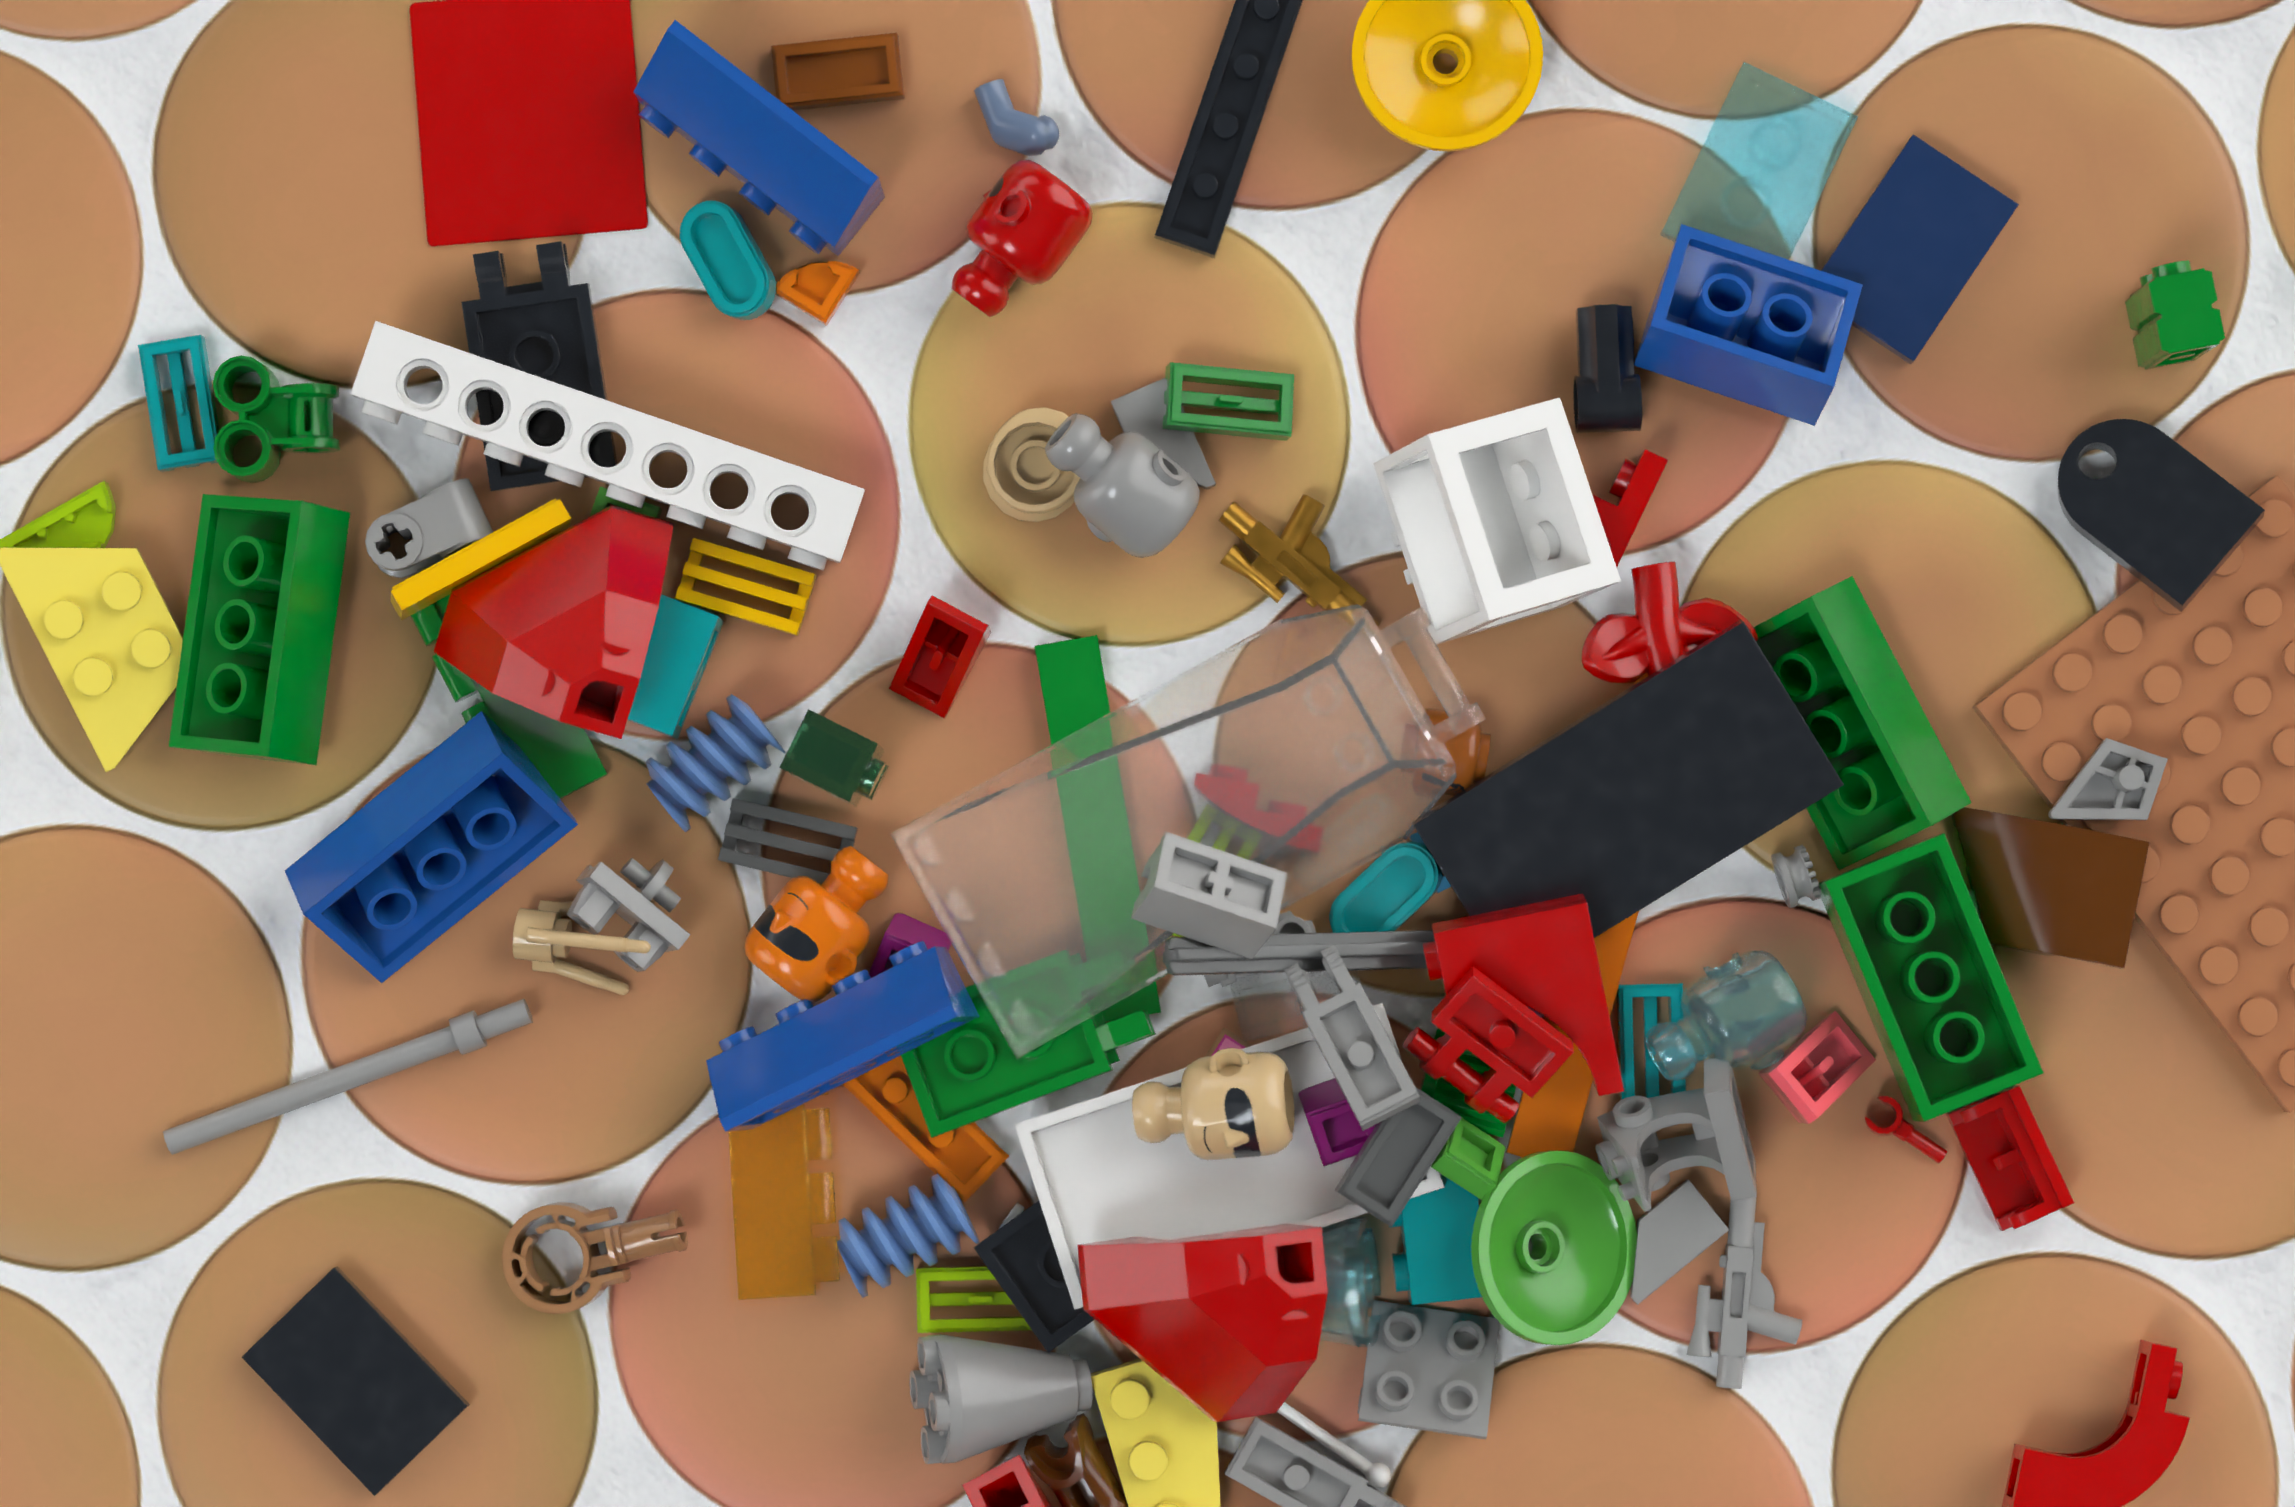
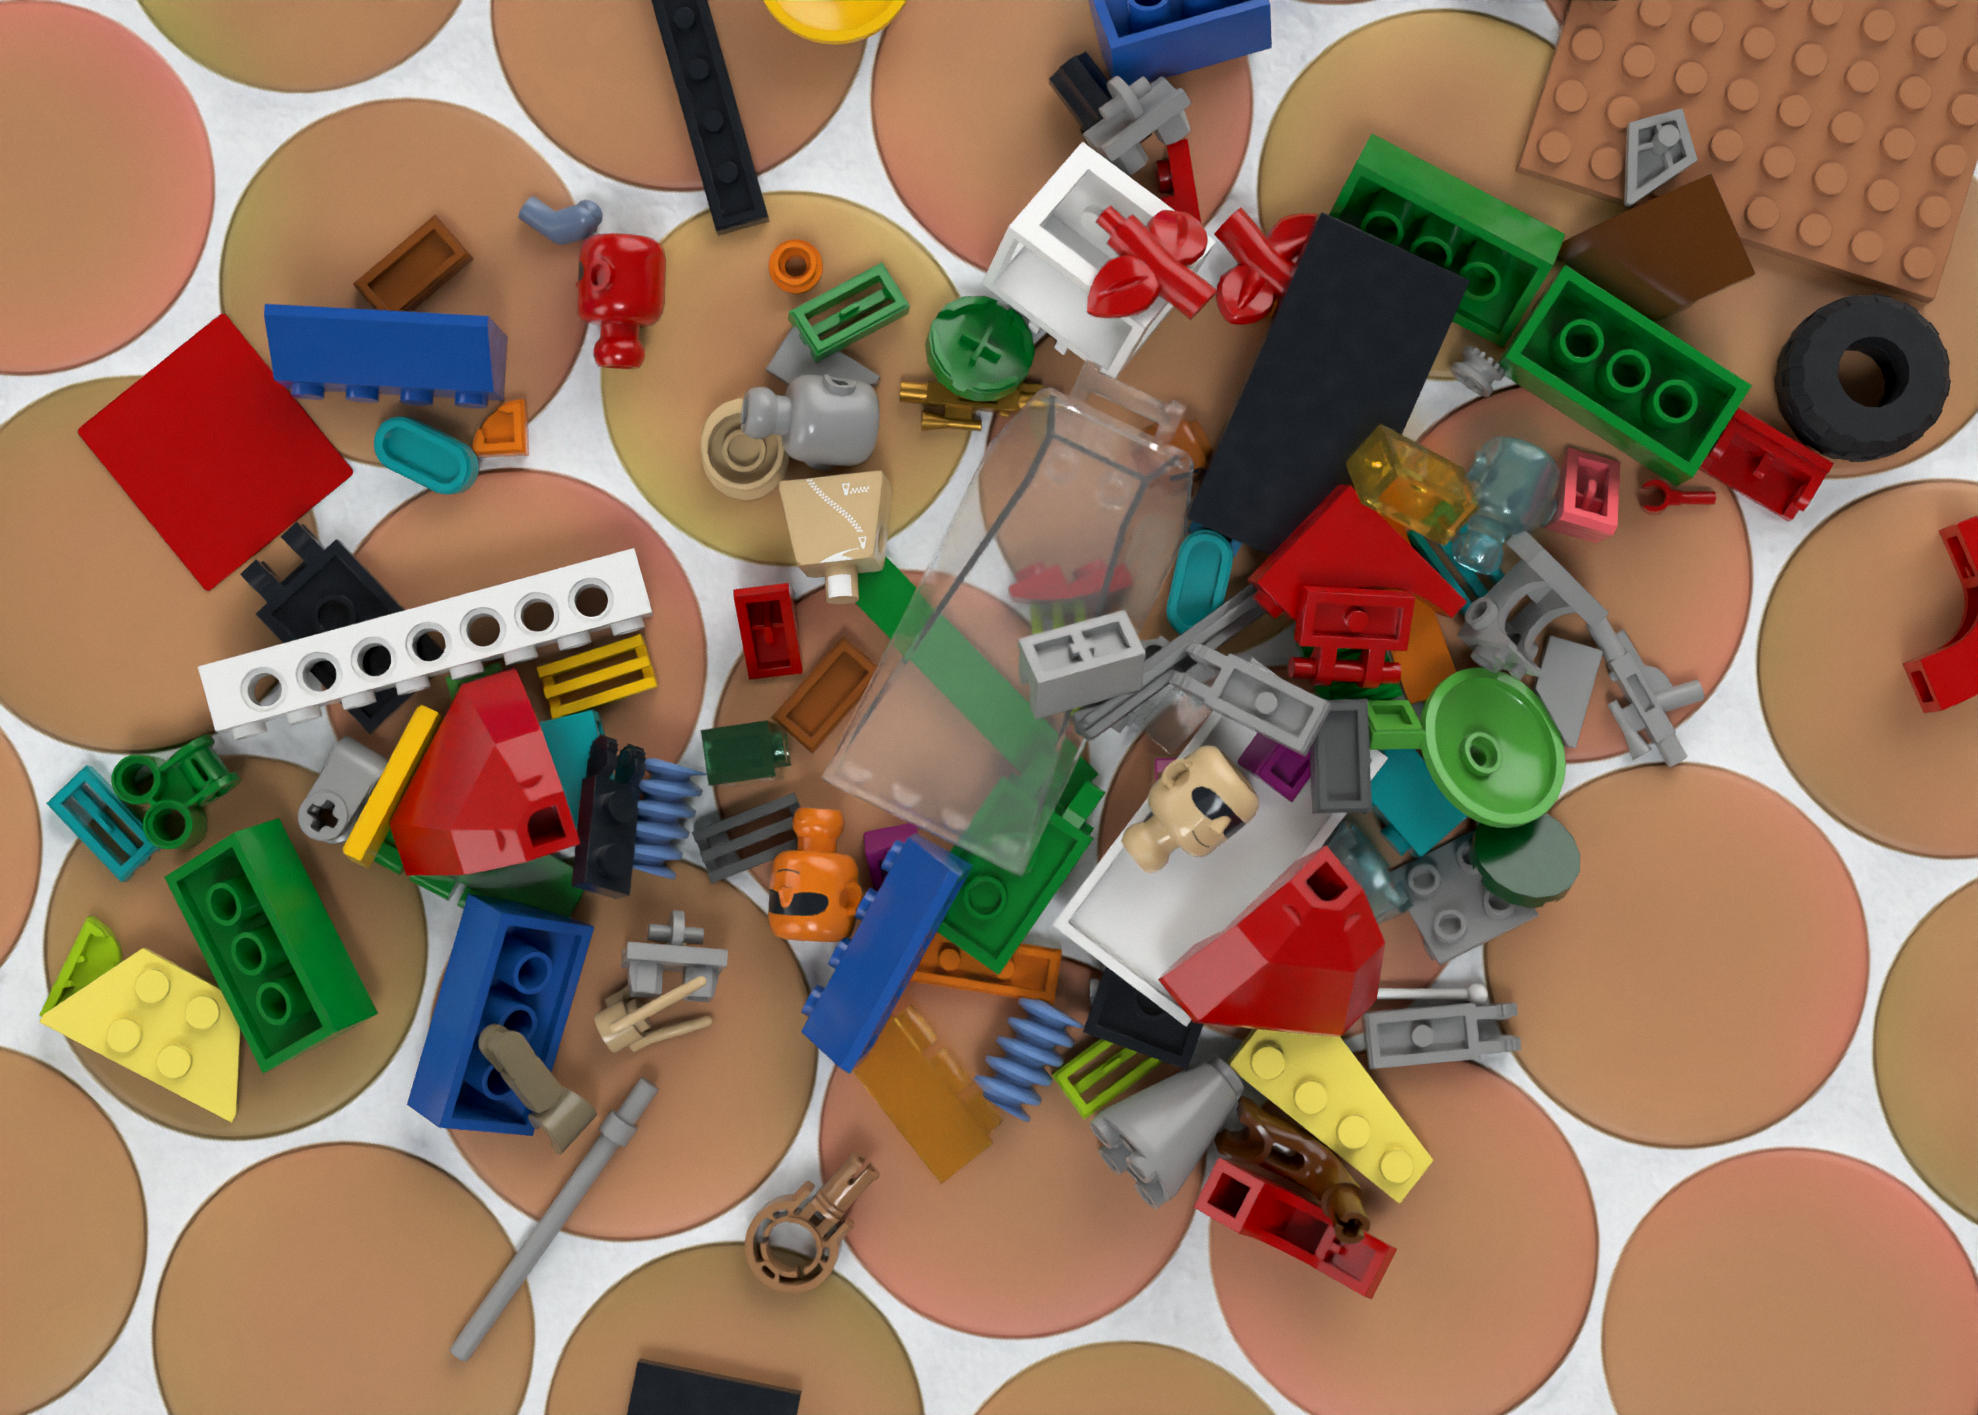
camera: 35 degrees left, 0 degrees up
none -> dark tan piece [478,1024,597,1155]
none -> black hinge [571,734,646,899]
none -> orange plate [769,239,823,294]
none -> dark orange tile [771,636,885,754]
none -> tan torso [779,470,892,604]
none -> green tile [925,296,1035,401]
none -> light grey hips [1083,76,1192,176]
none -> red plant [1087,205,1217,320]
none -> clear yellow piece [1346,424,1480,546]
none -> tile [1469,813,1580,908]
none -> black tyre [1774,294,1951,462]

